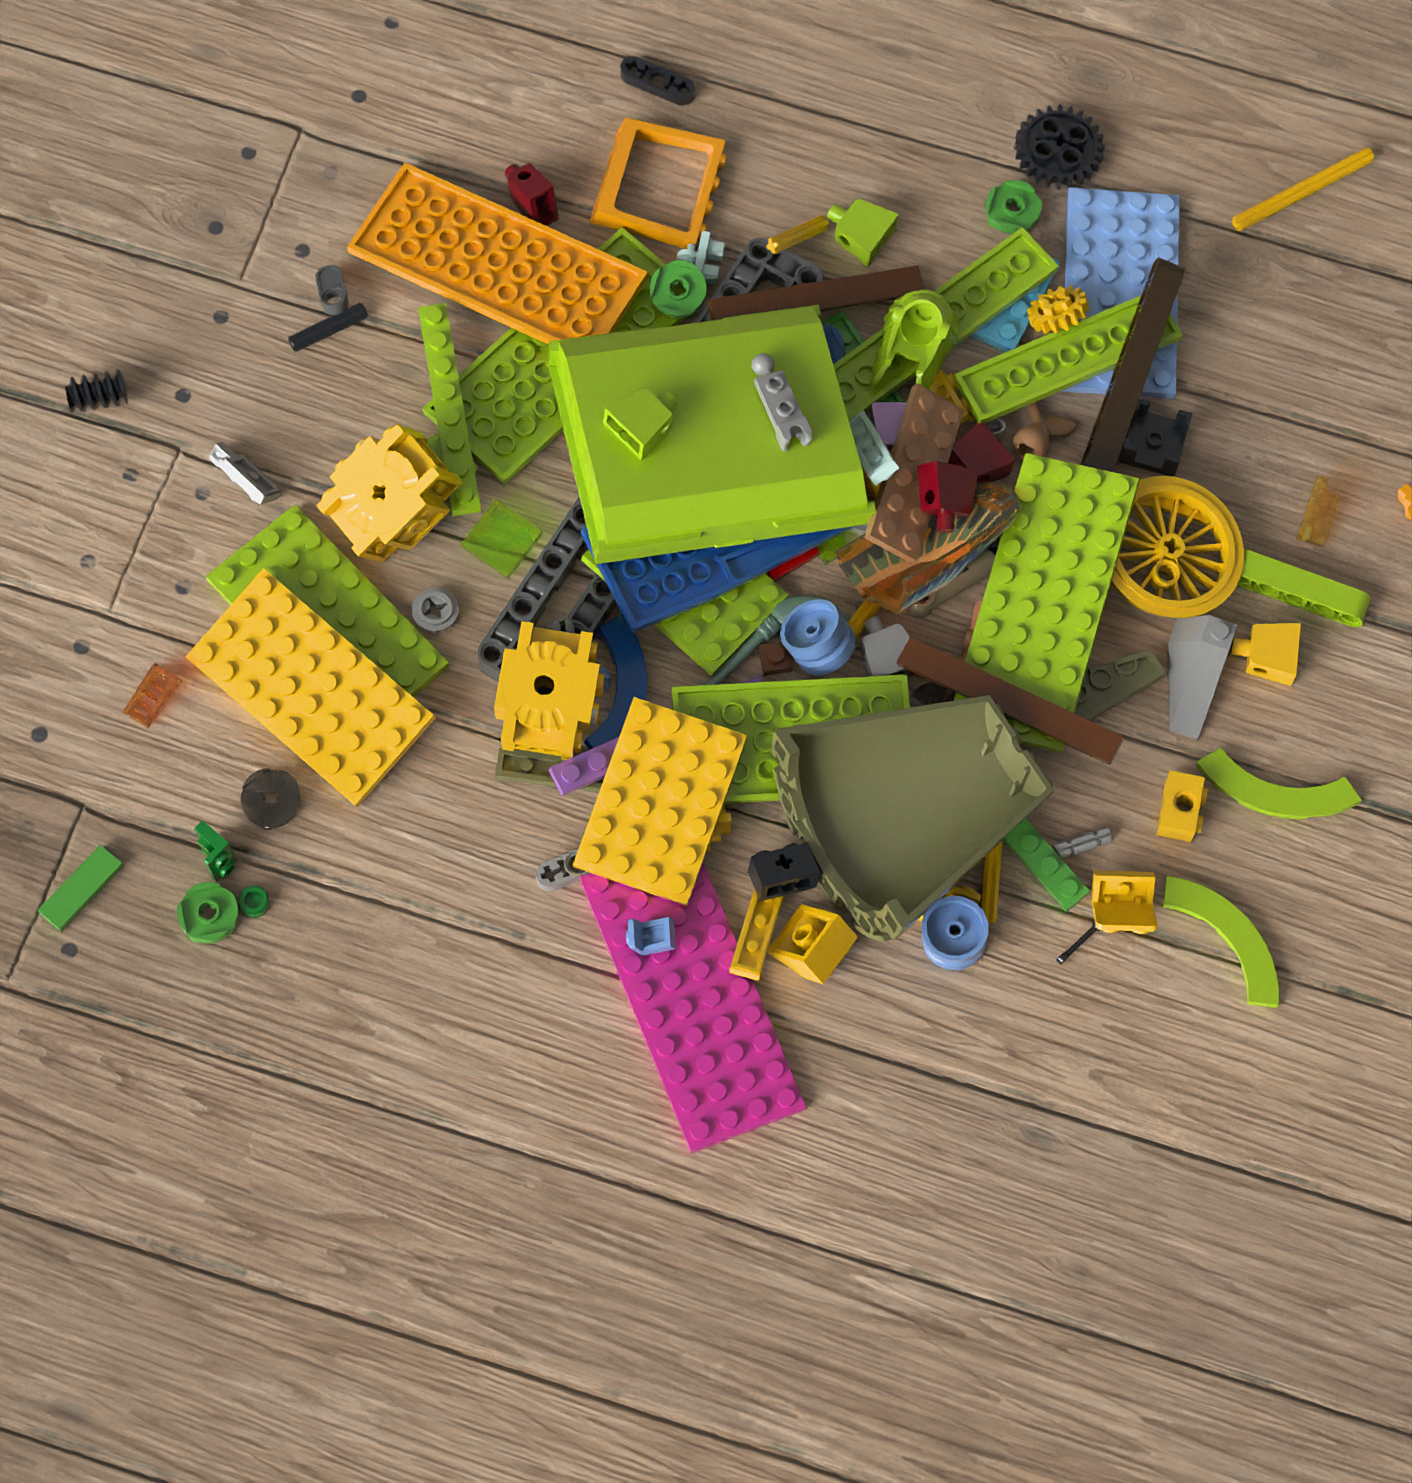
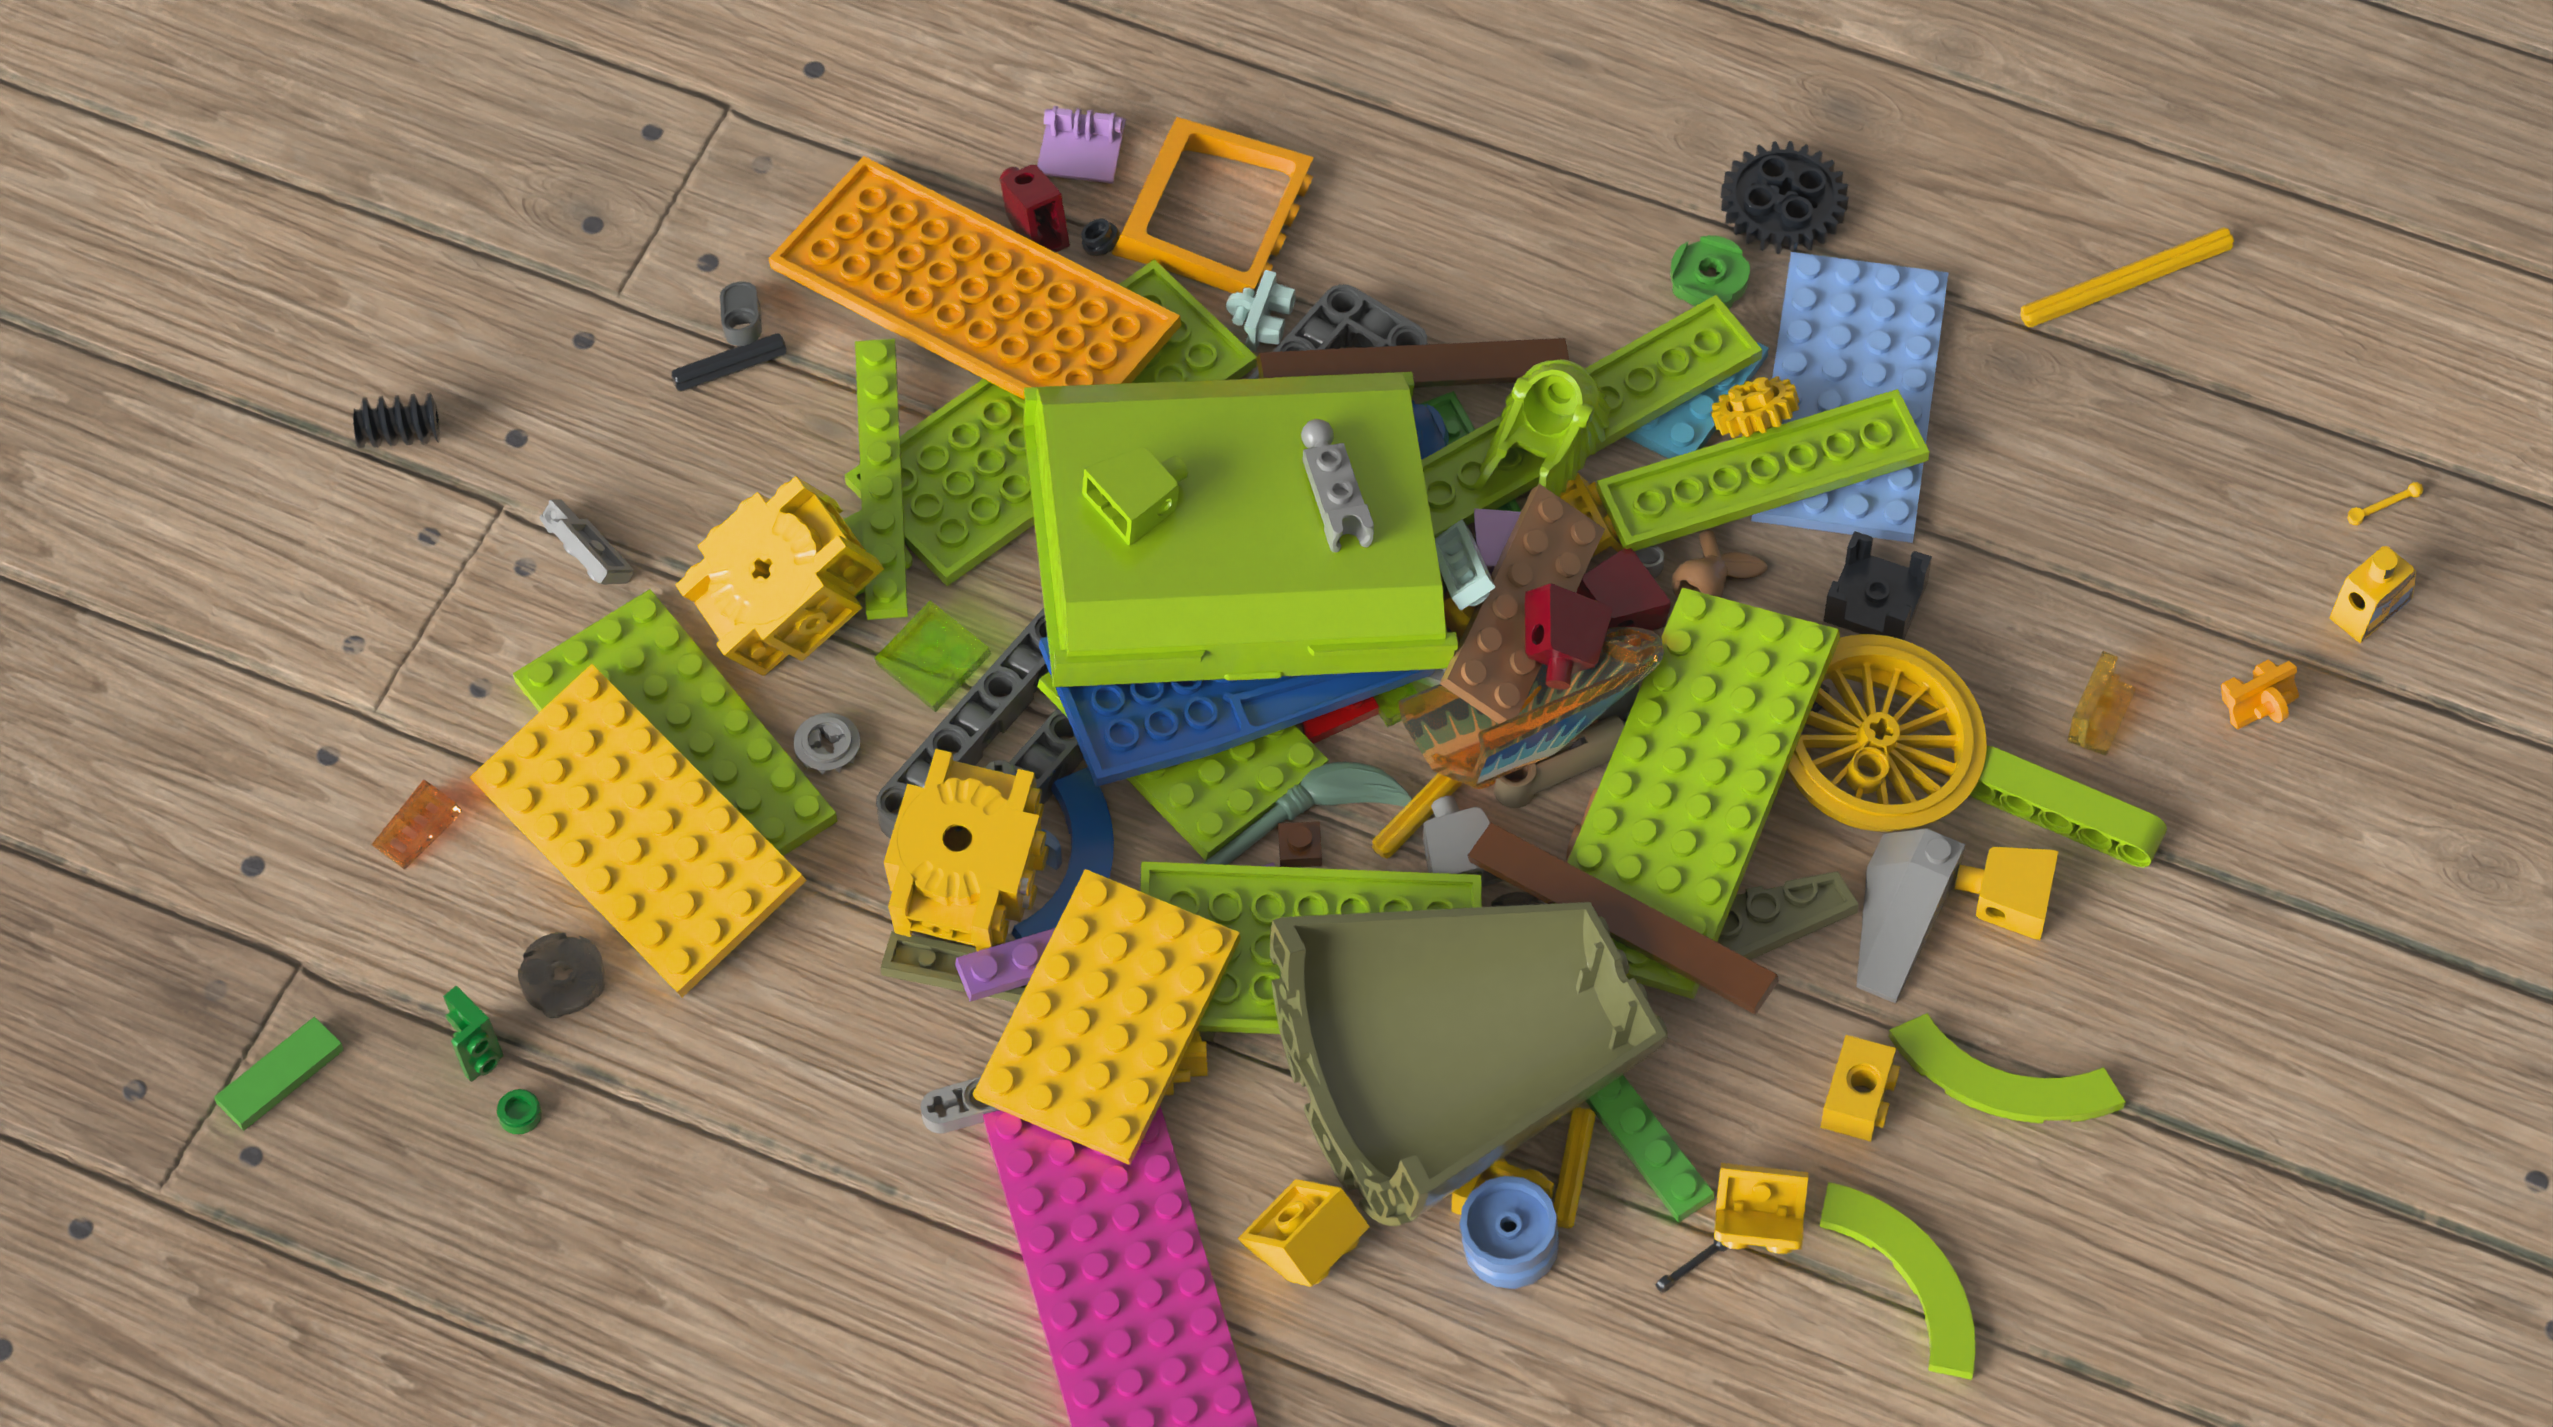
camera: 10 degrees right, 10 degrees down
bright green plate [177,882,239,944] -> none
black beam [620,56,695,106] -> none
medium blue bracket [626,917,676,956] -> none
bright green plate [650,260,707,318] -> none
yellow tile [729,889,784,981] -> none
black brick [748,842,820,902] -> none
yellow axle [766,215,829,254] -> none
medium blue wheel [780,599,856,676] -> none
lime torso [827,199,899,267] -> none
light grey axle [1054,827,1112,859] -> none
dark brown beam [1080,257,1185,472] -> none
none -> lavender hinge [1037,106,1126,183]
none -> black plate [1081,219,1120,256]

